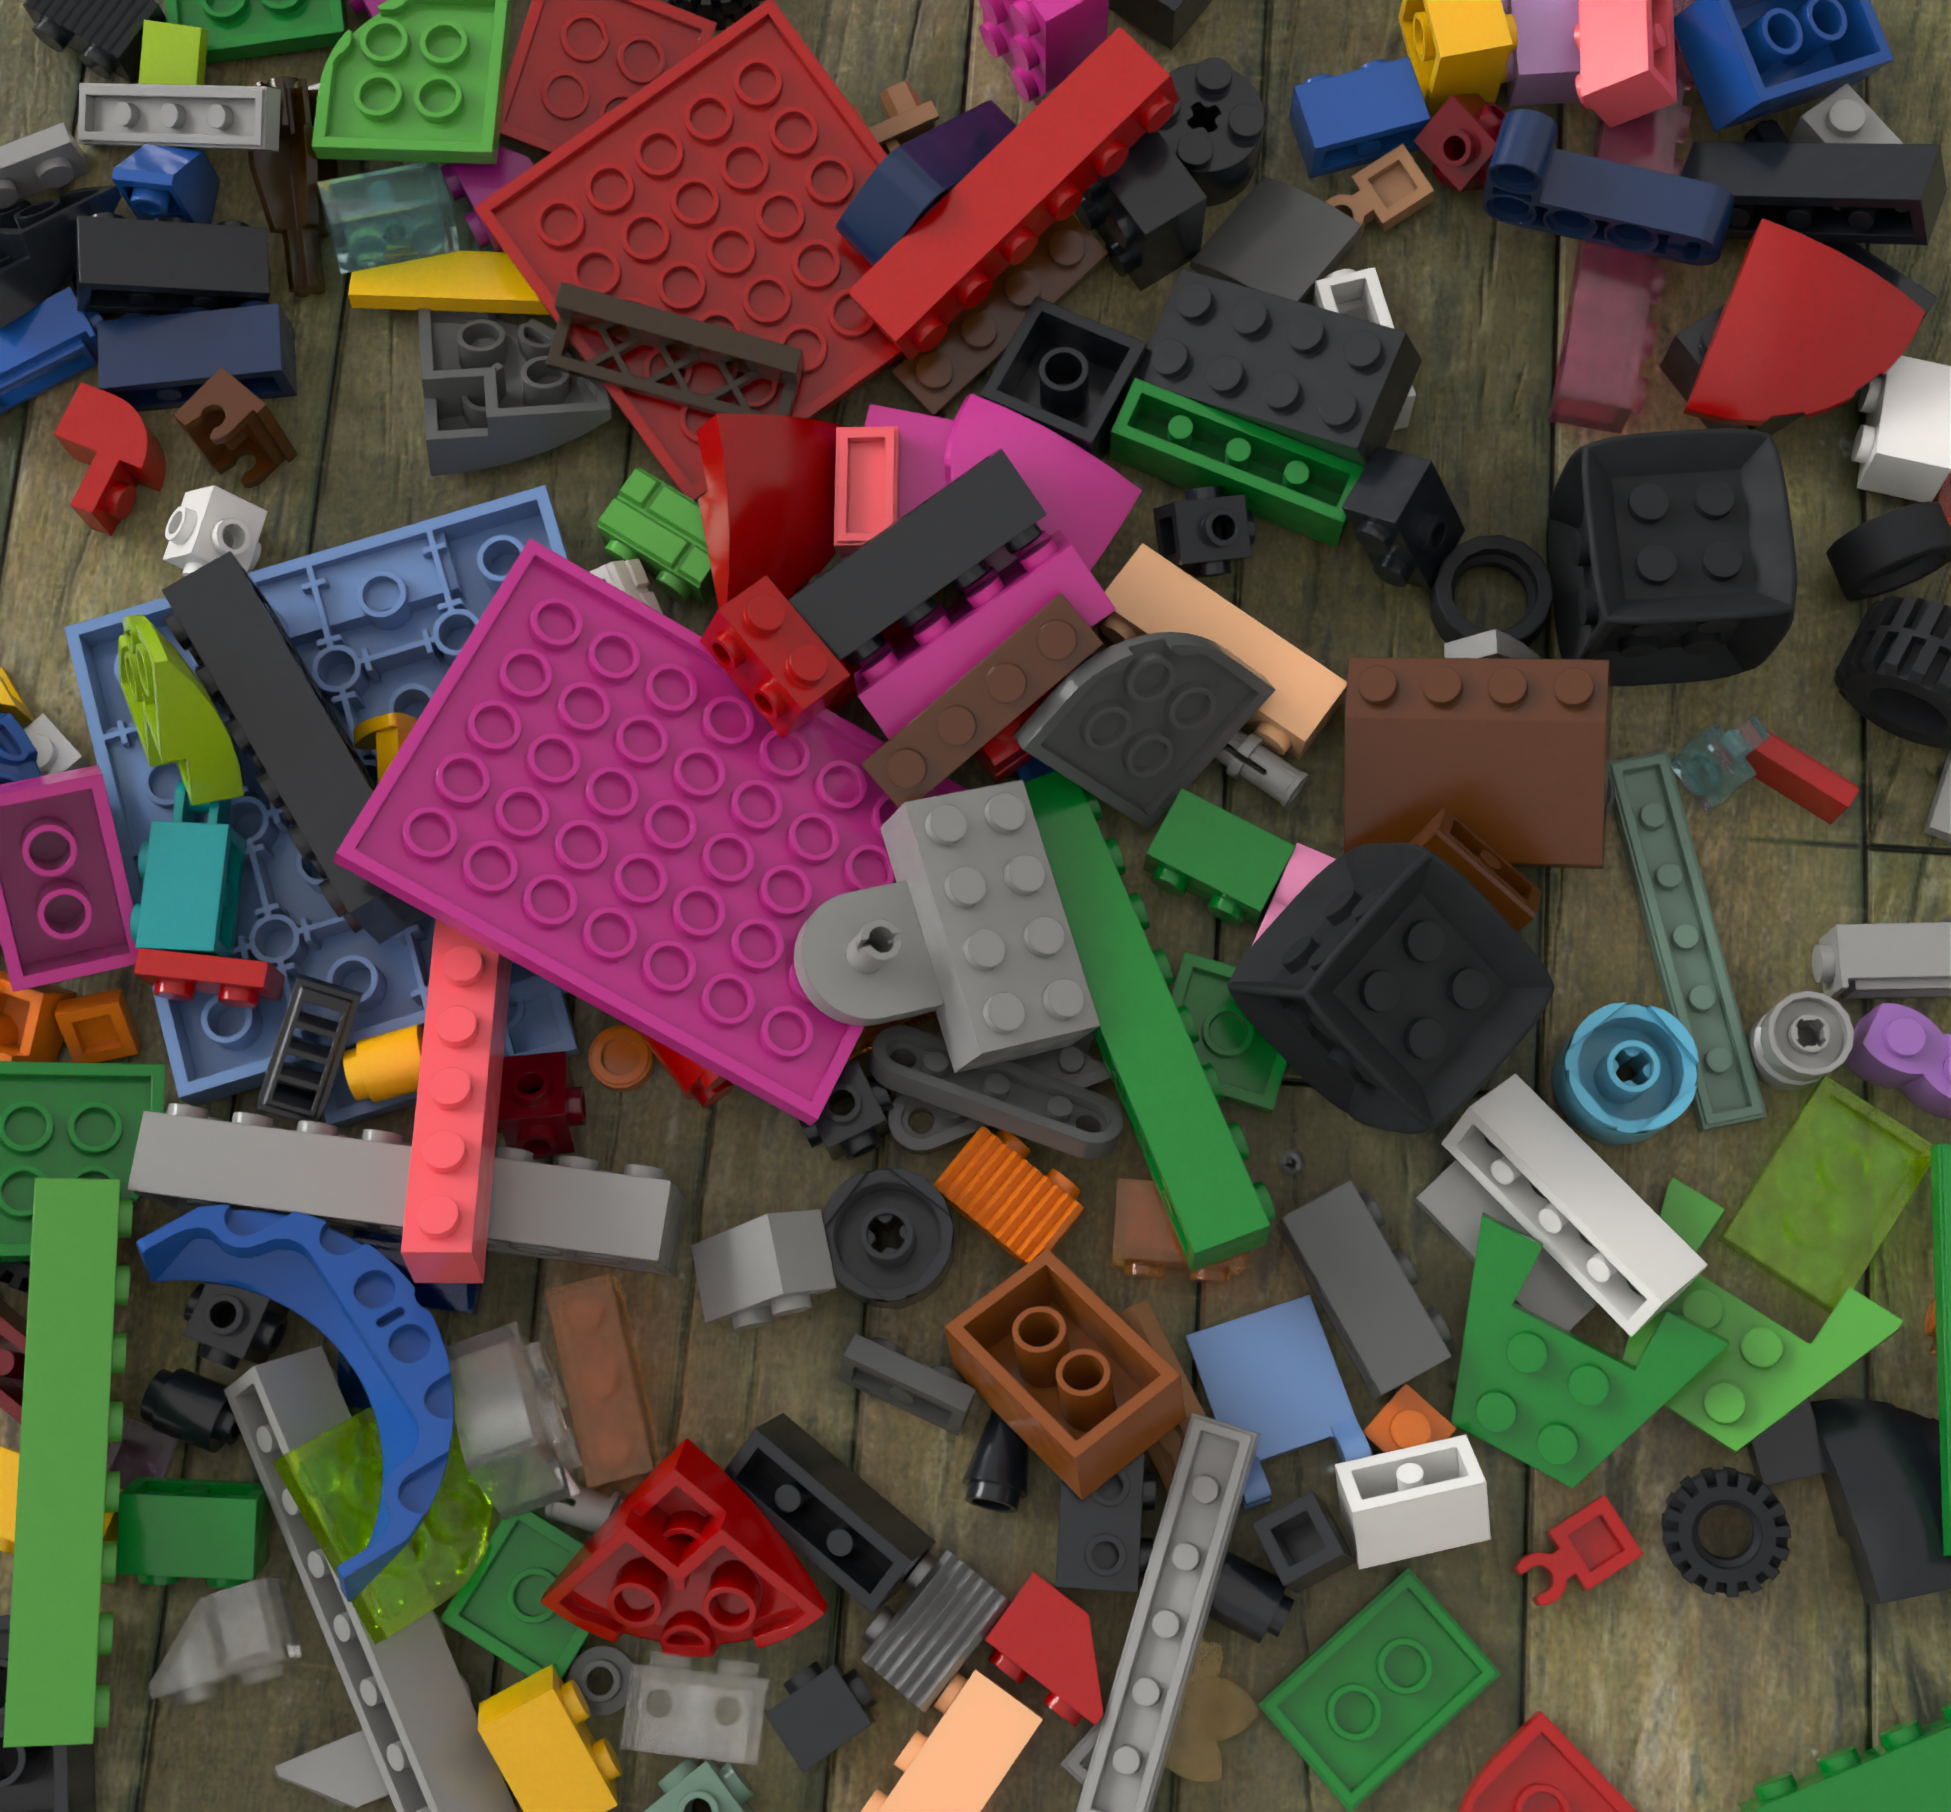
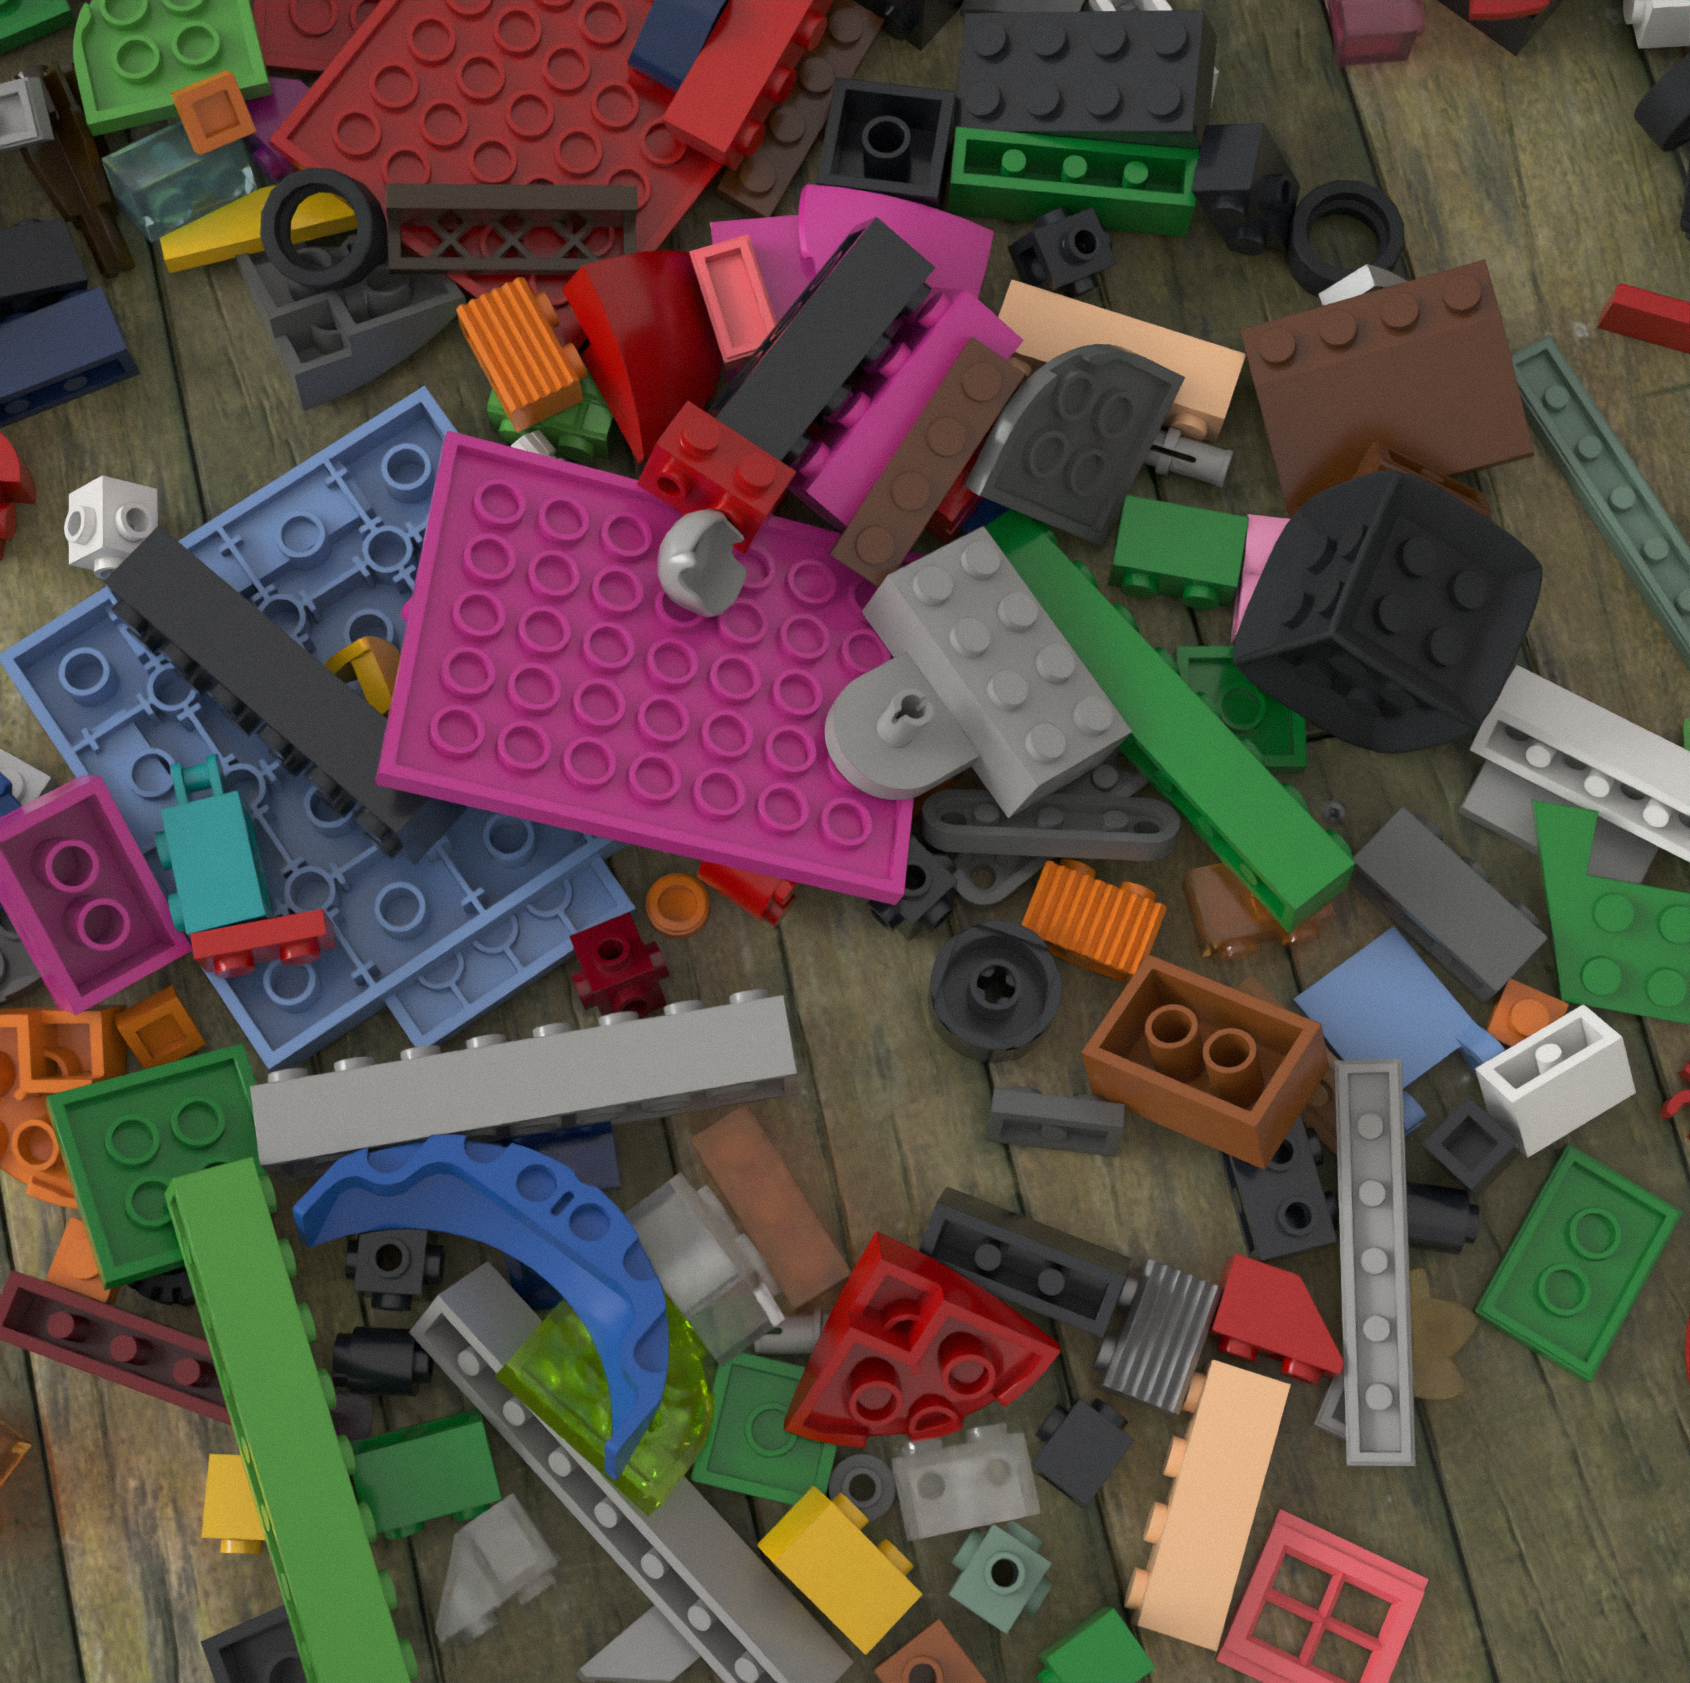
camera: 25 degrees left, 0 degrees up
lime brick [118,614,244,806] -> none
reddish brown hinge [173,367,298,488] -> none
black slope [255,973,362,1123] -> none
yellow brick [343,1024,424,1103] -> none
coral brick [401,919,512,1283] -> none
light grey brick [691,1209,837,1331] -> none
black cone [962,1409,1028,1513] -> none
black piece [1548,428,1797,686] -> none
medium azure brick [1551,1002,1699,1146] -> none
clear light blue plate [1671,715,1771,813] -> none
none -> orange plate [170,70,257,155]
none -> black tyre [260,167,387,291]
none -> orange brick [456,277,588,433]
none -> light grey hair [657,509,747,618]

